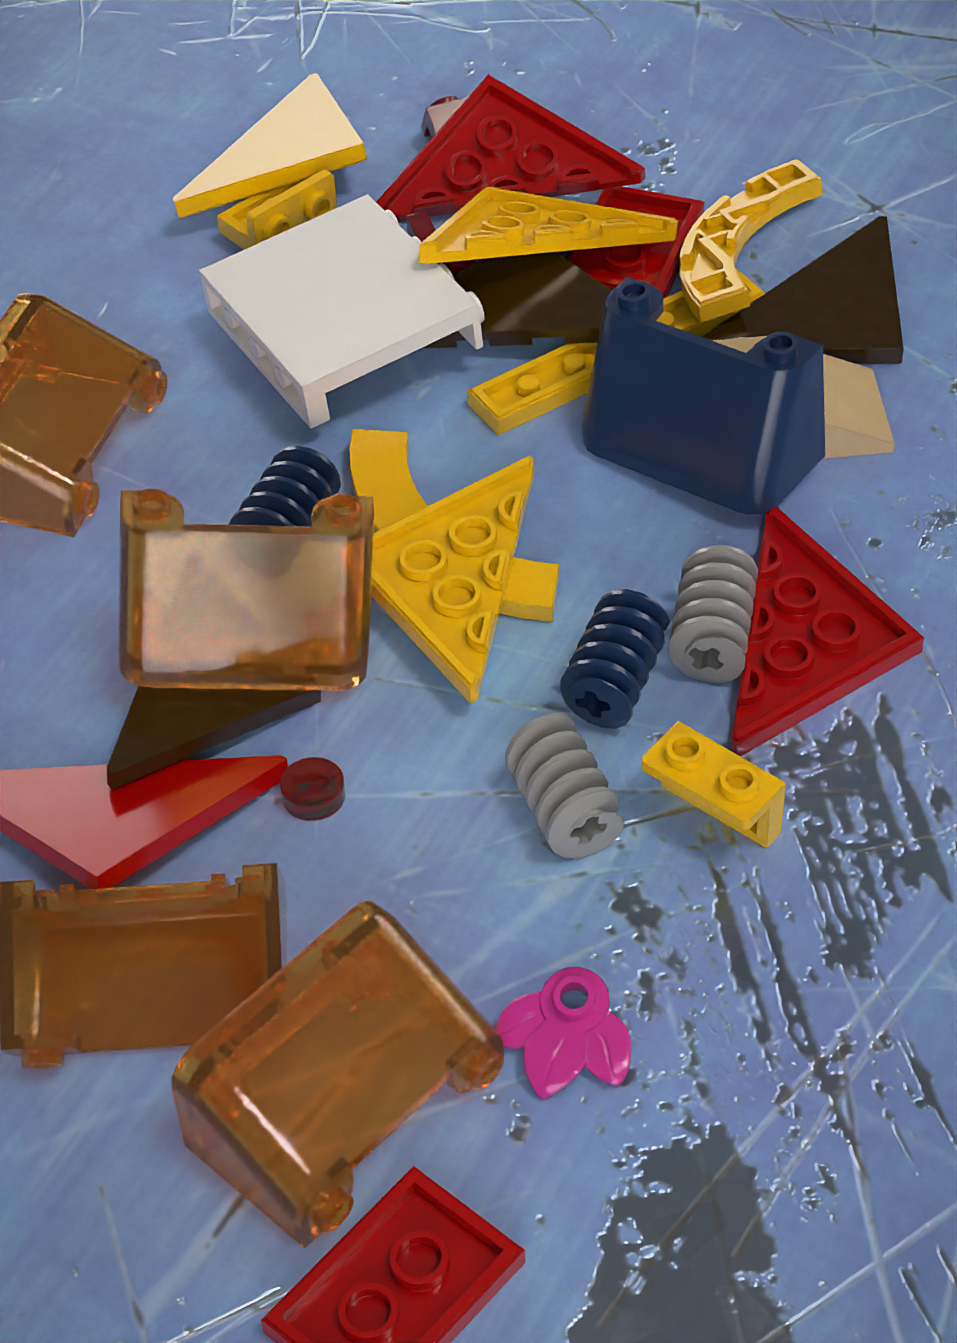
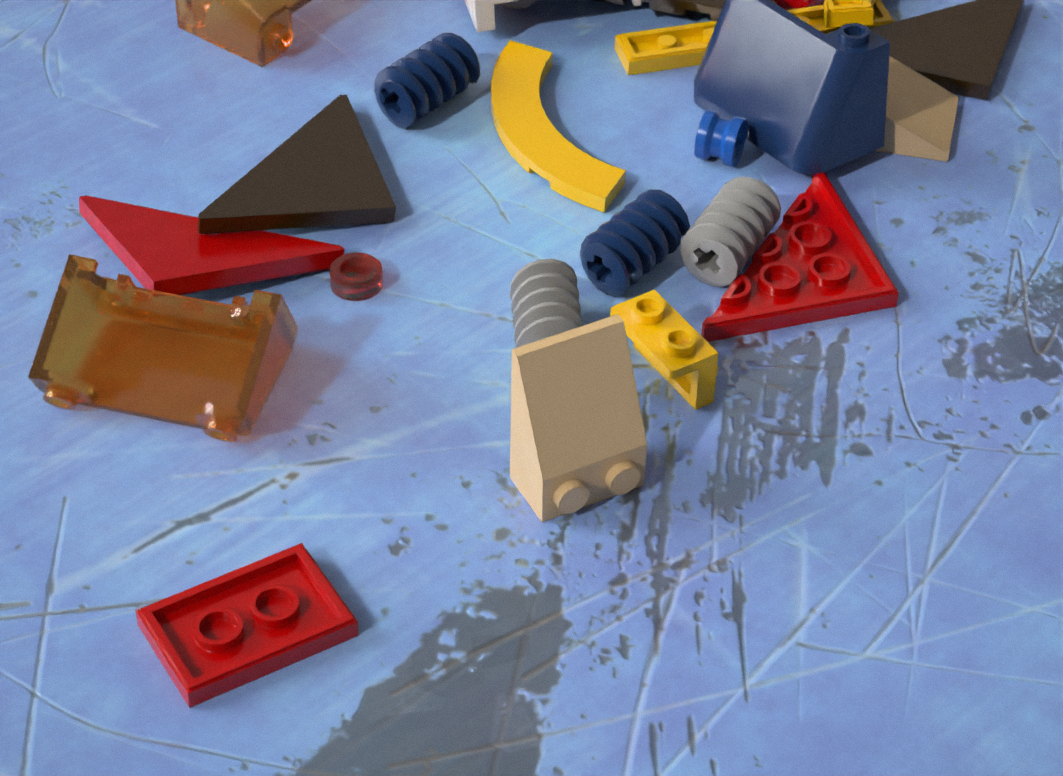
camera: 15 degrees right, 5 degrees down
clear orange windscreen [119,489,374,691] -> none
clear orange windscreen [171,900,504,1248] -> none
yellow tile [341,455,535,704] -> none
dark pink plate [494,967,631,1100] -> none
none -> tan slope [510,314,647,522]
none -> blue wheel [694,109,748,167]

